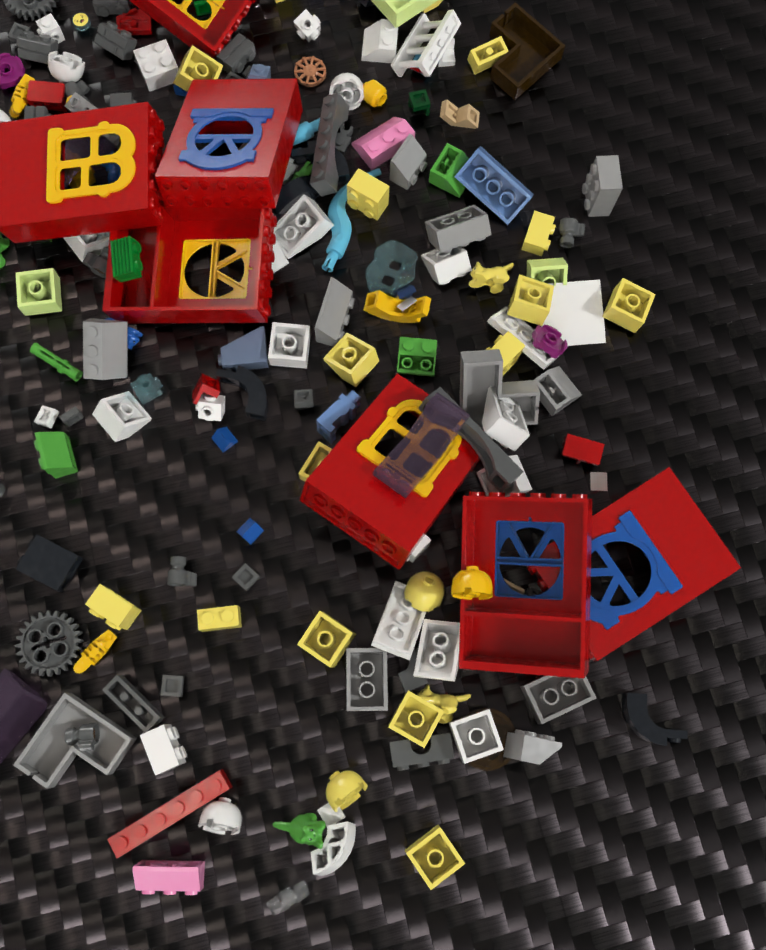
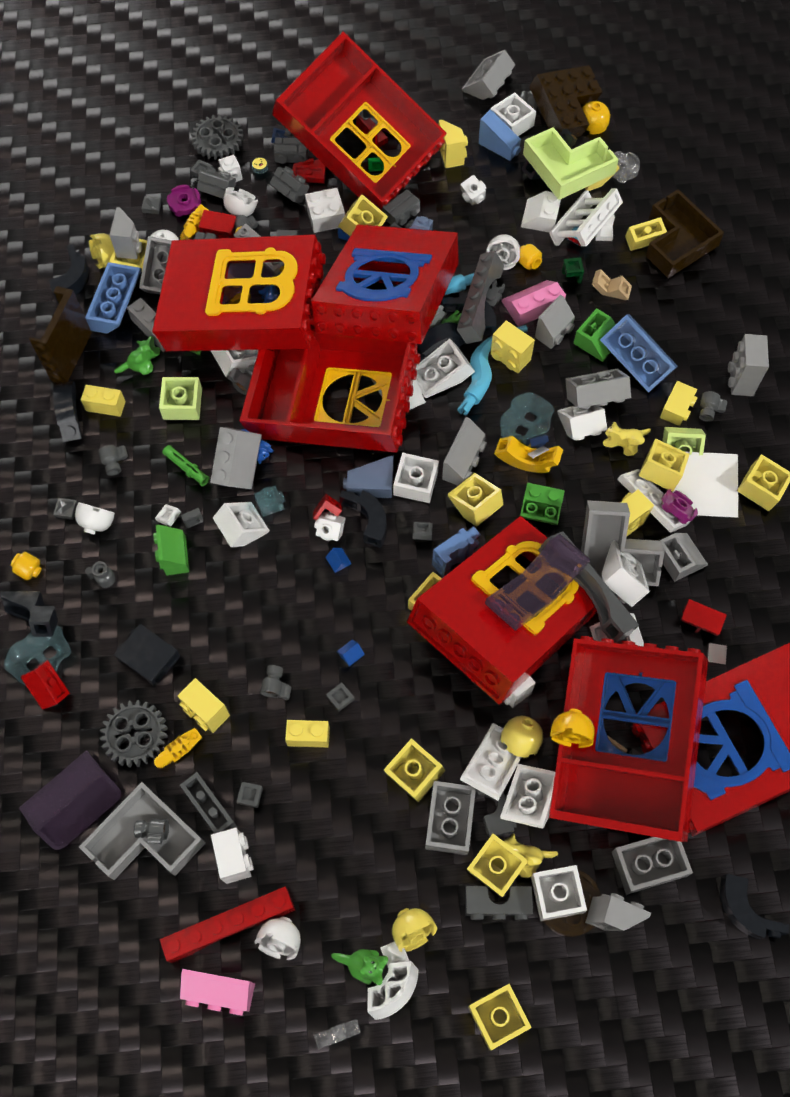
camera: 15 degrees right, 10 degrees down
green brick [110,236,143,282] -> none
nougat wheel [294,56,326,87] -> none

